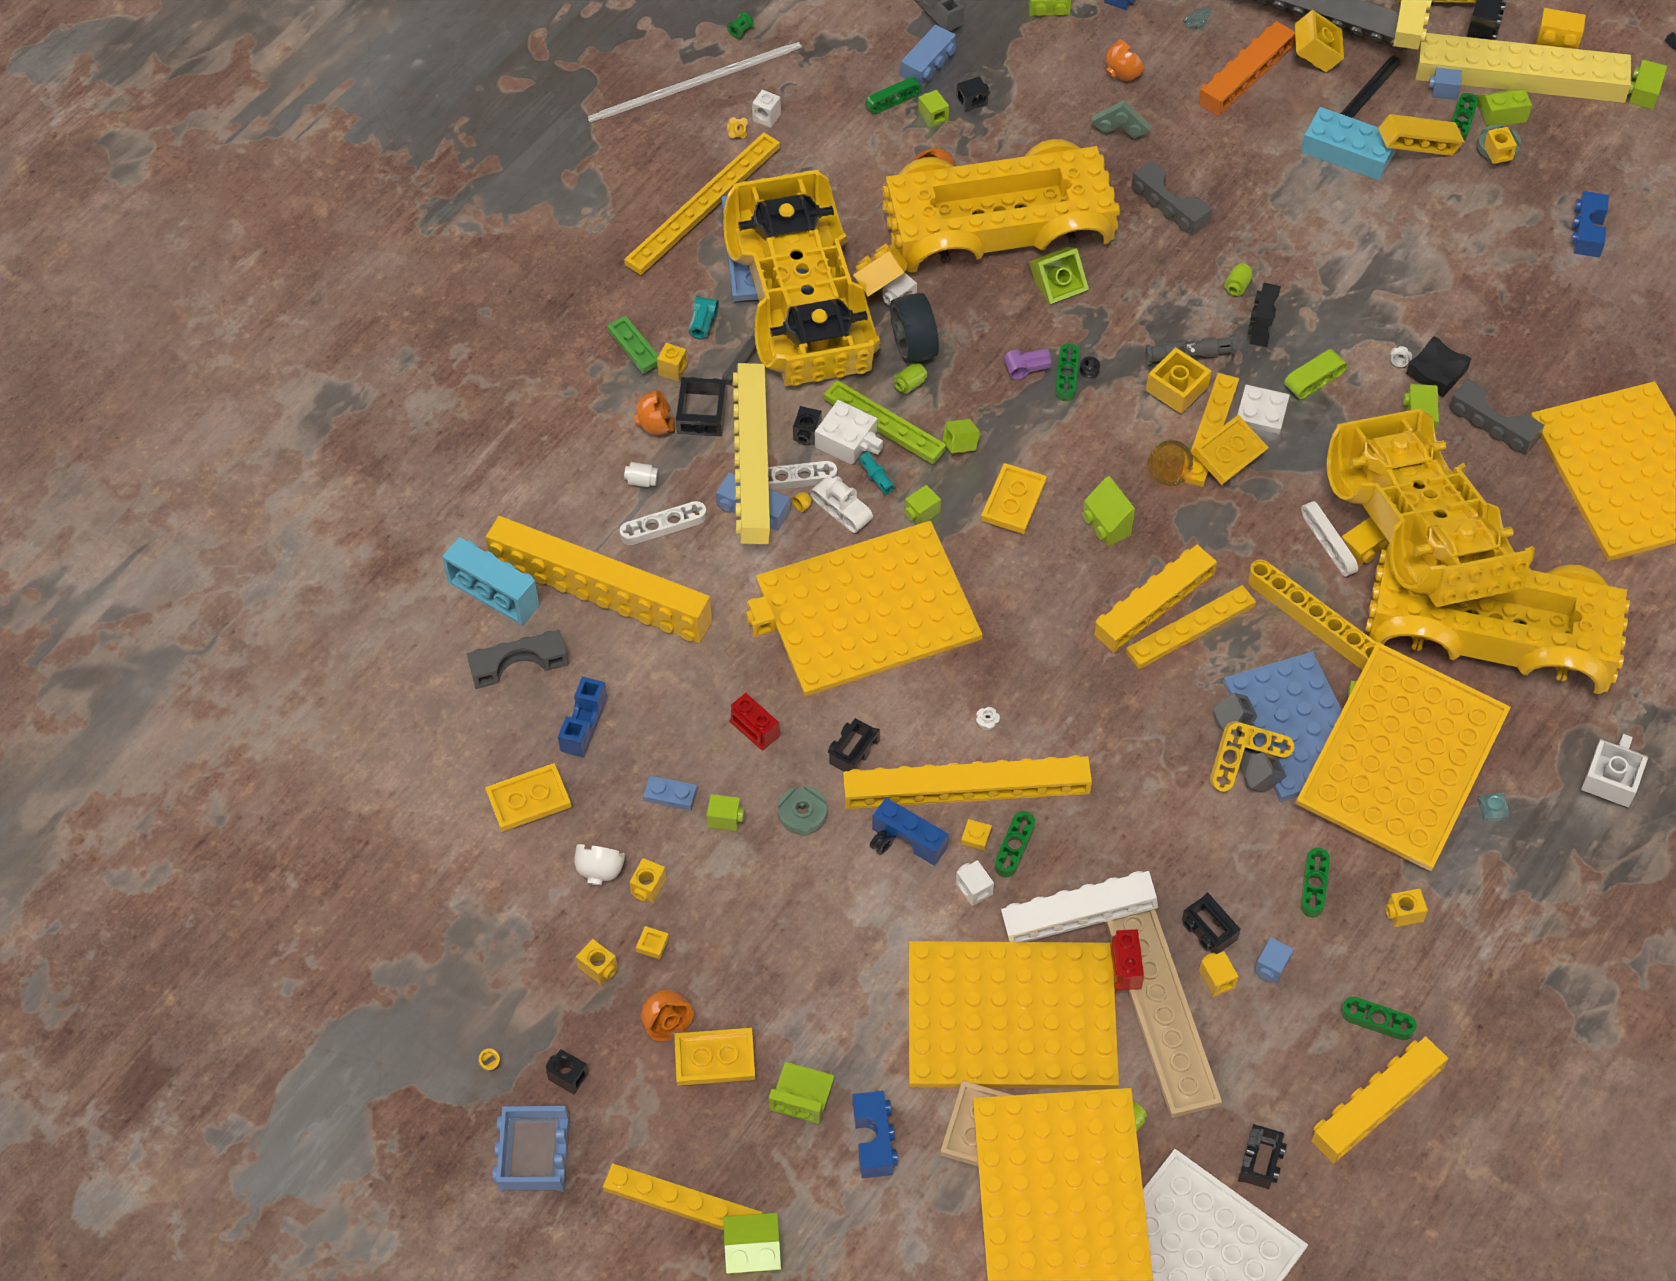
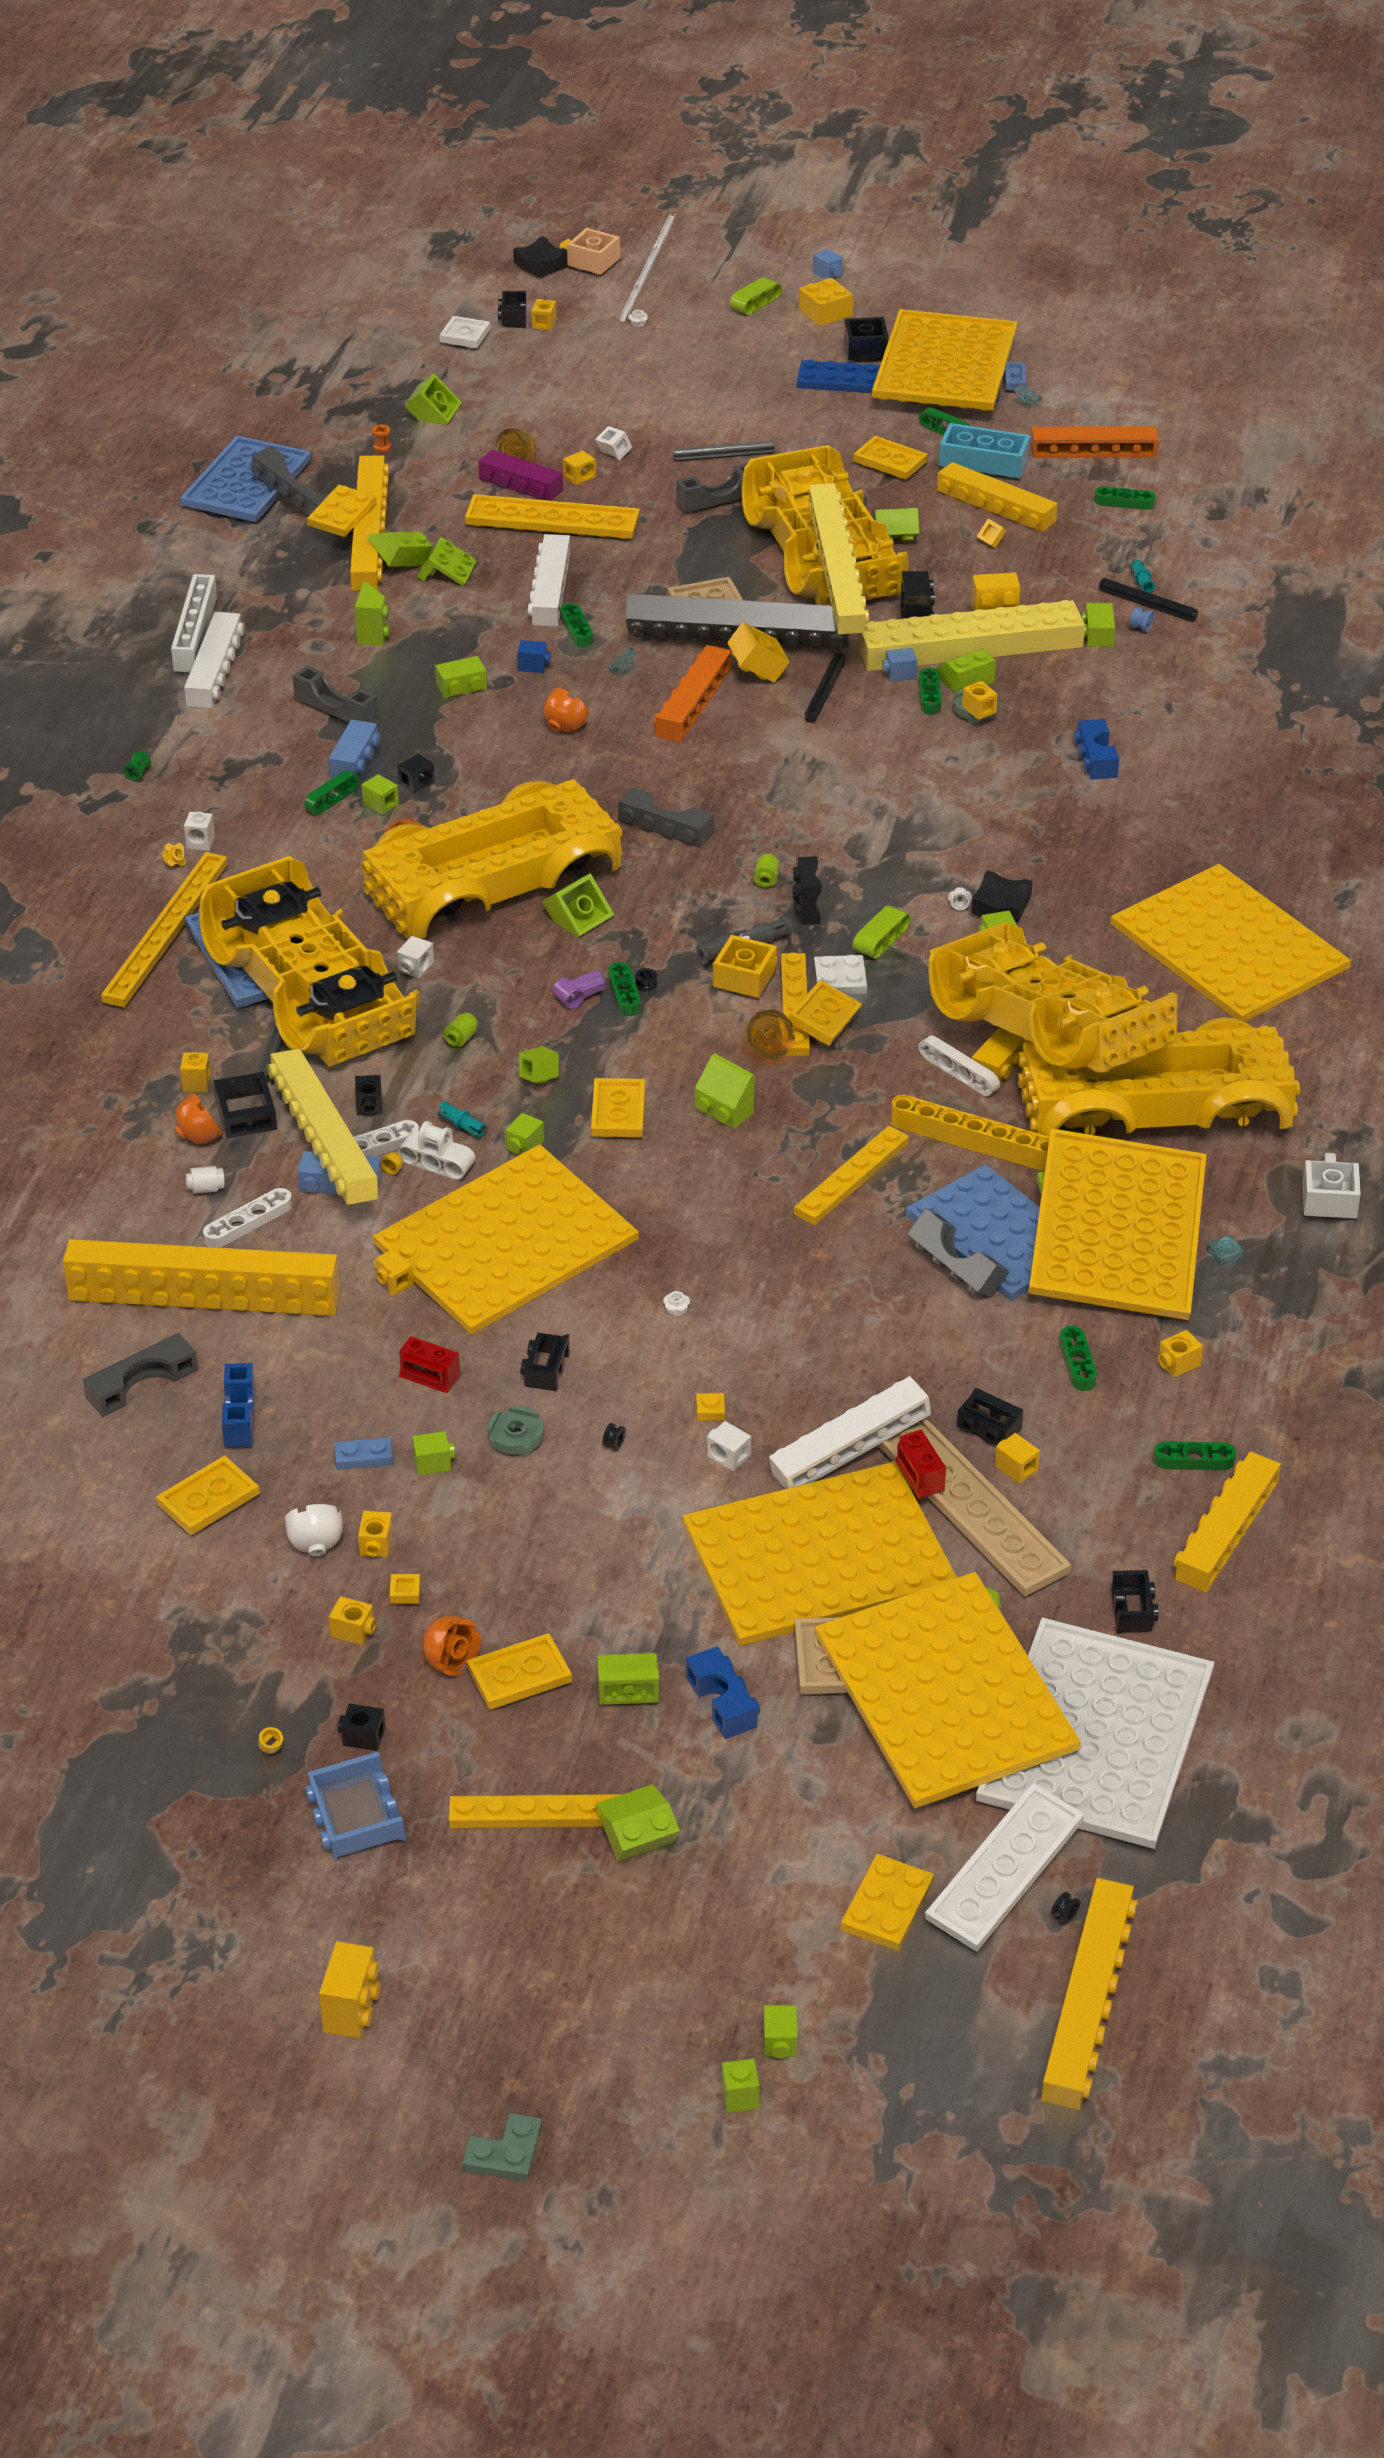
camera: 20 degrees left, 15 degrees down
medium azure brick [442,537,539,626] -> none
white piece [588,42,801,122] -> none
bright green plate [607,315,659,374] -> none
teal piece [689,296,719,340] -> none
white hinge [815,400,883,464] -> none
lime plate [824,380,947,464] -> none
yellow brick [843,755,1092,809] -> none
yellow brick [853,243,908,296] -> none
blue arch [872,797,949,866] -> none
black wheel [890,293,939,363] -> none
green beam [995,811,1035,878] -> none
sand green plate [1091,100,1151,139] -> none
yellow brick [1094,544,1217,653] -> none
yellow beam [1210,721,1294,792] -> none
medium blue brick [1254,937,1294,984] -> none
medium azure brick [1301,107,1396,181] -> none
yellow brick [1378,114,1465,156] -> none
dark grey arch [1449,379,1545,455] -> none

